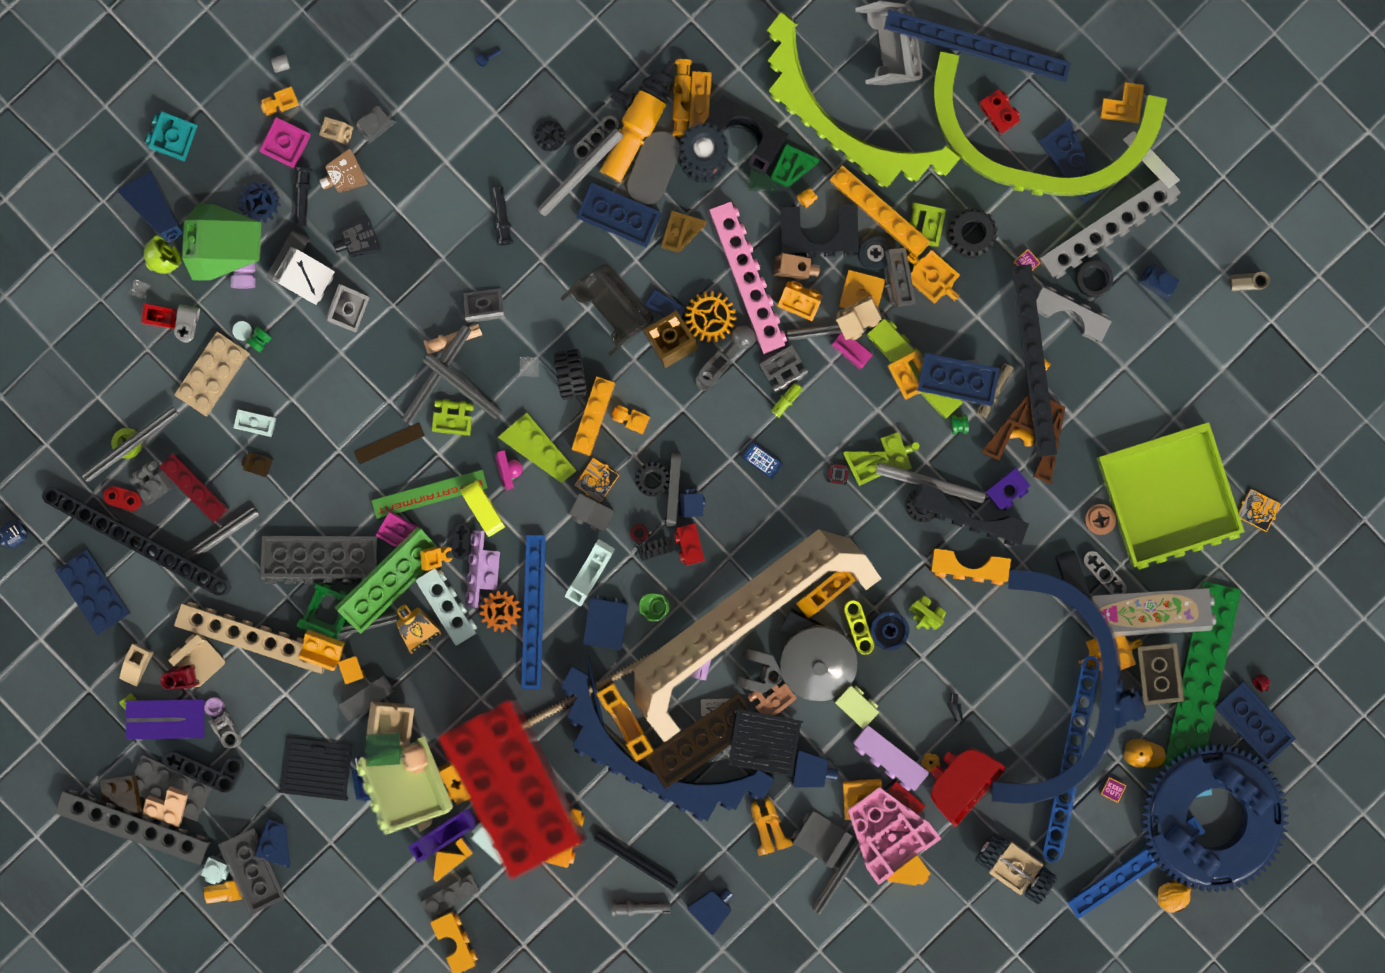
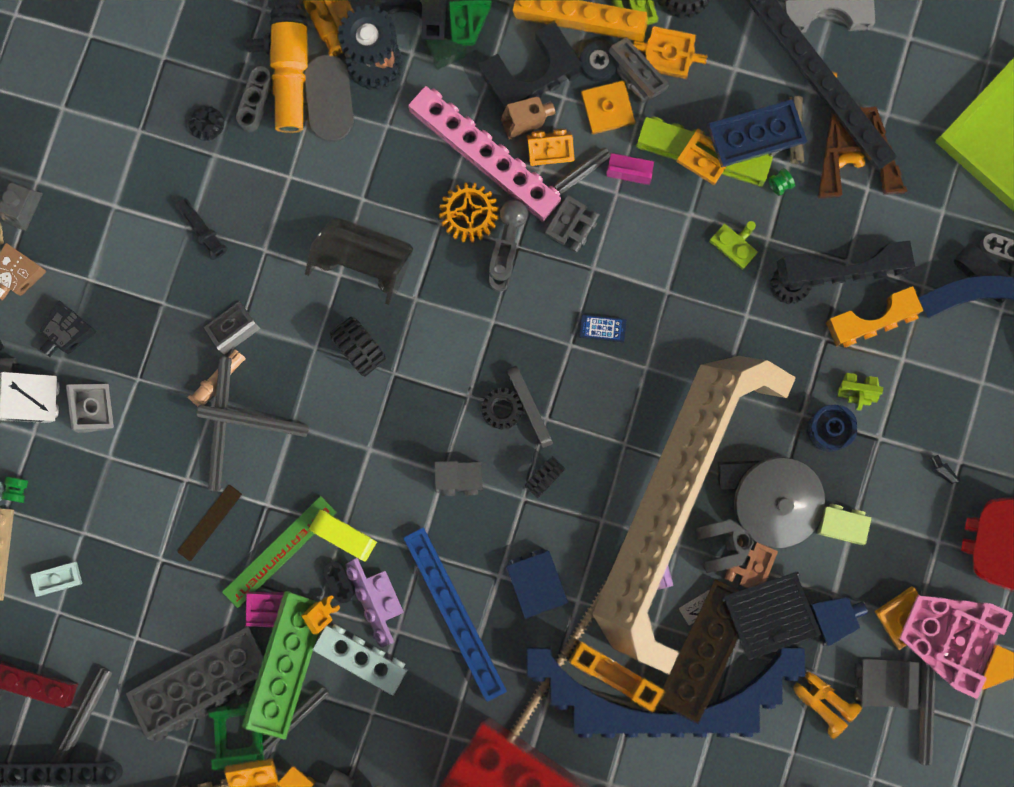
camera: 25 degrees left, 5 degrees down
dark brown bracket [241,452,273,478] -> none
torso [396,605,441,654] -> none
lime plate [432,399,474,436] -> none
dark blue hand [476,48,502,67] -> none
orange gear [480,591,522,632] -> none
dark pink tile [495,450,523,491] -> none
lime wing [498,413,576,483] -> none
clear plate [519,357,539,377] -> none
light grey axle [538,129,623,216] -> none
light aqua arch [565,539,615,606] -> none
light orange brick [572,377,615,456] -> none
piece [575,458,619,503] -> none
dark blue plate [576,183,662,248] -> none
dark blue piece [585,655,605,727] -> none
light orange plate [612,405,650,435] -> none
dark red plate [630,524,649,543] -> none
bright green hair [639,593,670,622] -> none
dark blue tile [644,288,687,318] -> none
pearl gold slope [644,311,698,368] -> none
pearl gold wing [661,211,707,253] -> none
red brick [674,524,705,566] -> none
dark blue brick [679,488,705,517] -> none
lime axle [770,383,803,418] -> none
light orange slope [796,571,856,618] -> none
light orange hose [797,188,818,208] -> none
tile [827,463,850,485] -> none
tan brick [836,295,882,340] -> none
lime wing [843,452,892,486] -> none
neon yellow beam [844,600,874,654] -> none
lavender brick [853,725,929,791] -> none
light grey axle [876,463,986,503] -> none
red plate [887,781,926,815] -> none
light orange plate [921,753,940,772] -> none
dark purple brick [984,468,1031,511] -> none
nougat gear [1085,504,1116,535] -> none

